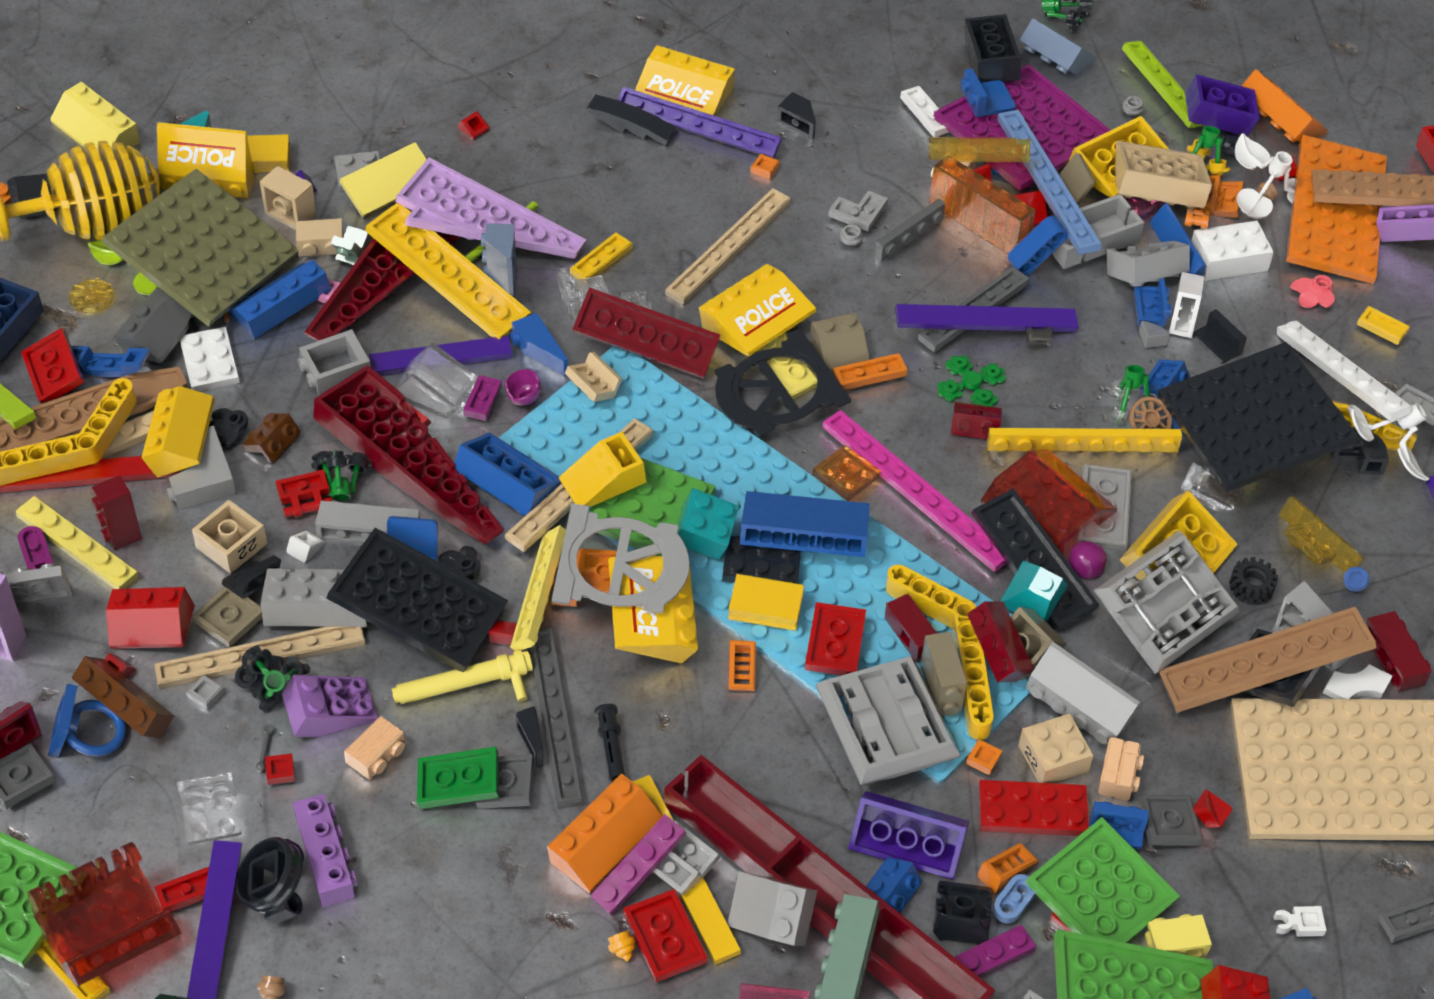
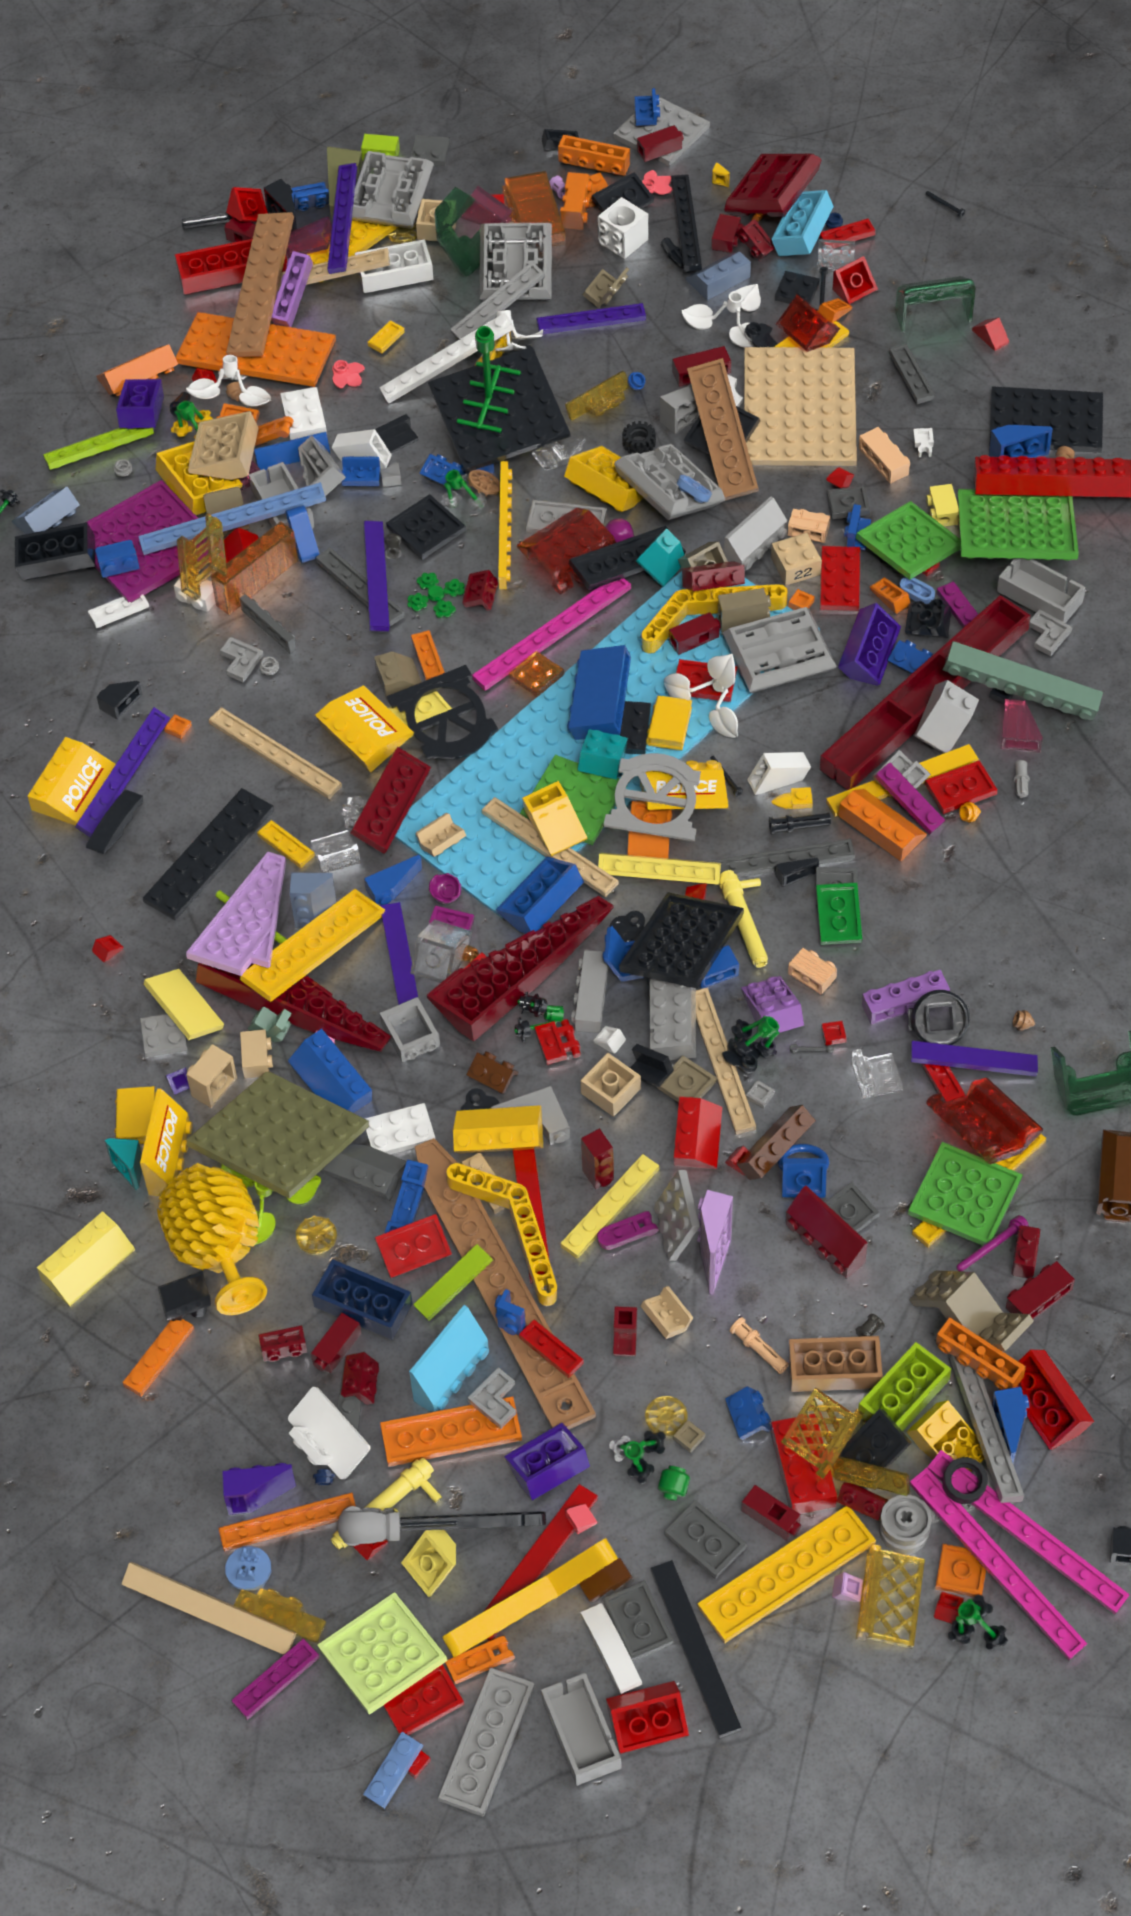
camera: 85 degrees left, 5 degrees up
orange slope [728,640,756,692] -> none
none -> black plate [143,788,274,921]
none -> black plate [386,494,466,560]
none -> green piece [456,326,521,433]
none -> clear orange hinge [462,945,479,963]
none -> white plant [664,654,738,738]
none -> medium blue plate [677,475,712,503]
none -> blue slope [699,945,739,989]
none -> black piece [710,755,743,796]
none -> white slope [747,752,811,795]
none -> yellow plate [771,787,813,809]
none -> light nougat brick [859,427,910,484]

